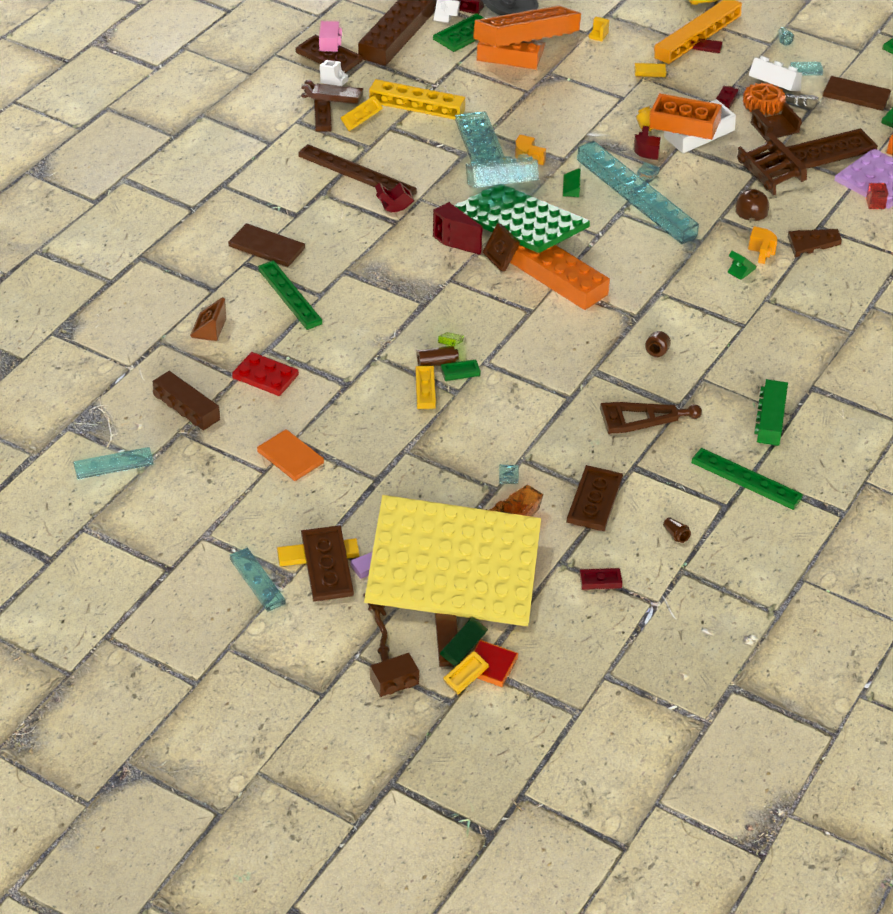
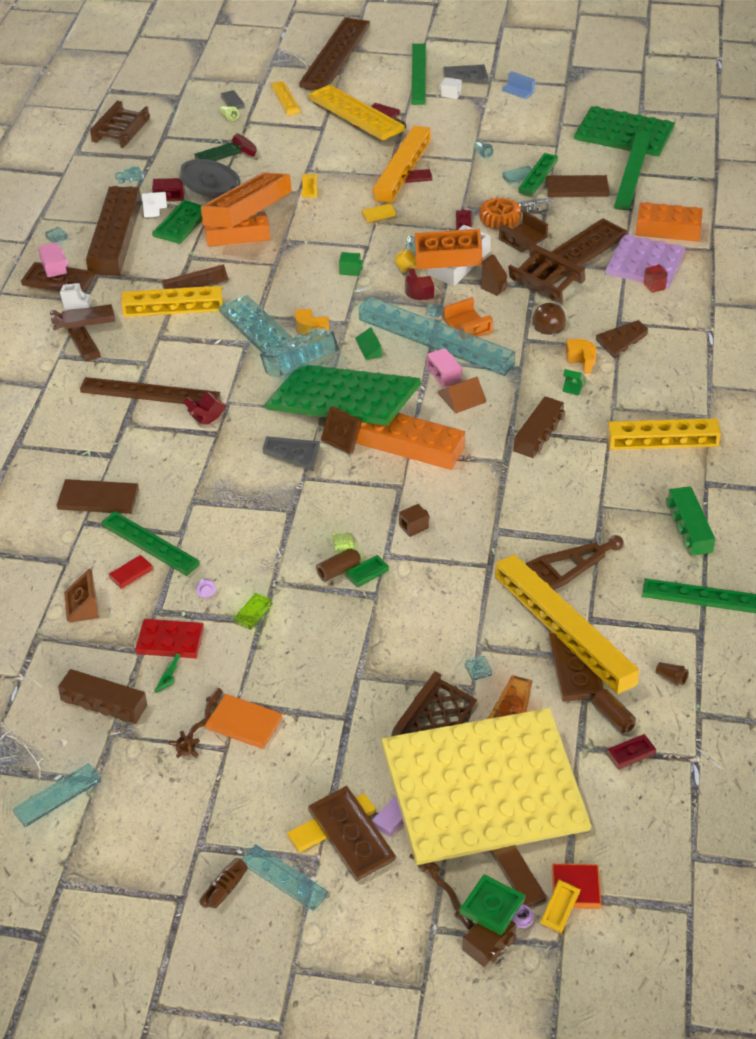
camera: 20 degrees left, 0 degrees up
yellow plate [340,95,383,131] -> none
yellow plate [415,366,436,409] -> none
dark red slope [433,202,483,255] -> none
dark green tile [440,617,488,667] -> none
reddish brown head [645,331,671,357] -> none
white slope [749,56,802,91] -> none
none -> clear light blue plate [45,226,68,243]
none -> red tile [109,555,153,589]
none -> green hand [154,654,181,693]
none -> reddish brown plate [161,264,229,289]
none -> reddish brown piece [169,688,223,758]
none -> lavender plate [196,578,216,598]
none -> reddish brown hinge [199,858,248,909]
none -> clear neon green tile [233,592,273,630]
none -> dark grey wing [262,436,320,471]
none -> green brick [339,252,364,276]
none -> reddish brown fence [391,671,477,736]
none -> reddish brown brick [399,504,430,537]
none -> bright pink brick [427,348,463,387]
none -> dark orange slope [438,376,486,414]
none -> orange panel [443,297,493,342]
none -> green plate [460,874,525,936]
none -> reddish brown slope [481,254,508,296]
none -> yellow brick [495,554,639,695]
none -> lavender plate [512,904,534,928]
none -> reddish brown brick [513,396,566,458]
none -> green plate [518,153,558,196]
none -> reddish brown brick [592,689,636,733]
none -> yellow brick [607,418,721,450]

